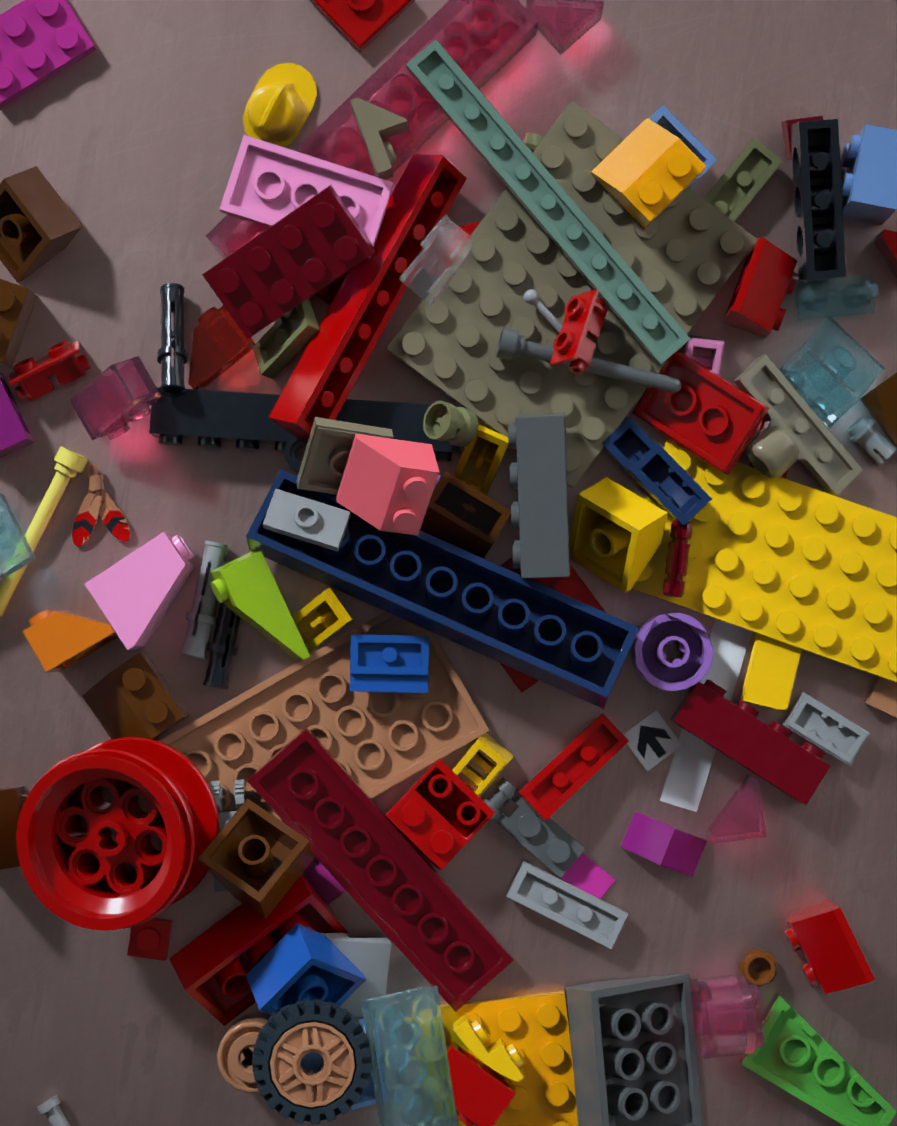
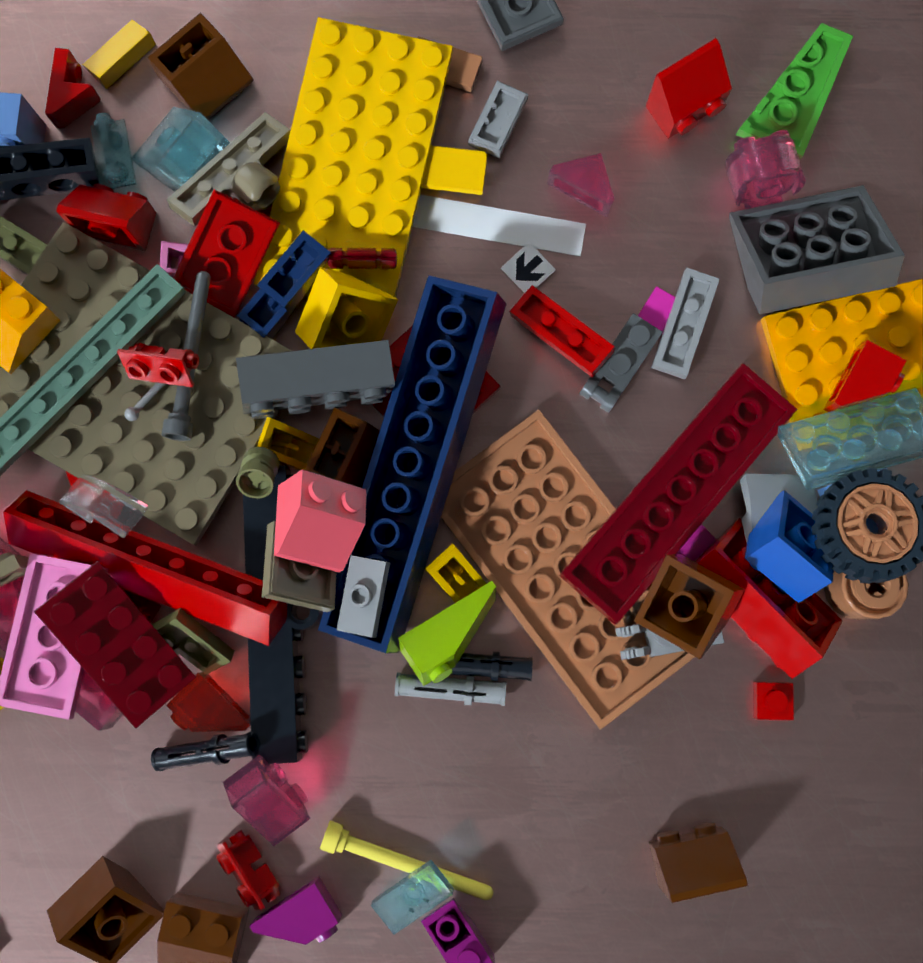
camera: 100 degrees left, 5 degrees down
red wheel [16,737,219,931] -> none
orange slope [22,609,119,672] -> none
piece [72,464,131,546] -> none
reddish brown slope [82,652,190,740] -> none
bright pink slope [84,532,195,651] -> none
blue plate [350,634,429,693] -> none
red slope [385,759,495,870] -> none
yellow slope [452,733,513,797] -> none
yellow slope [453,1014,525,1082] -> none
magenta slope [620,811,707,877] -> none
medium lavender brick [631,613,713,691] -> none
dark red brick [670,679,831,805] -> none
dark orange plate [738,948,777,987] -> none
light grey pin [847,416,897,465] -> none

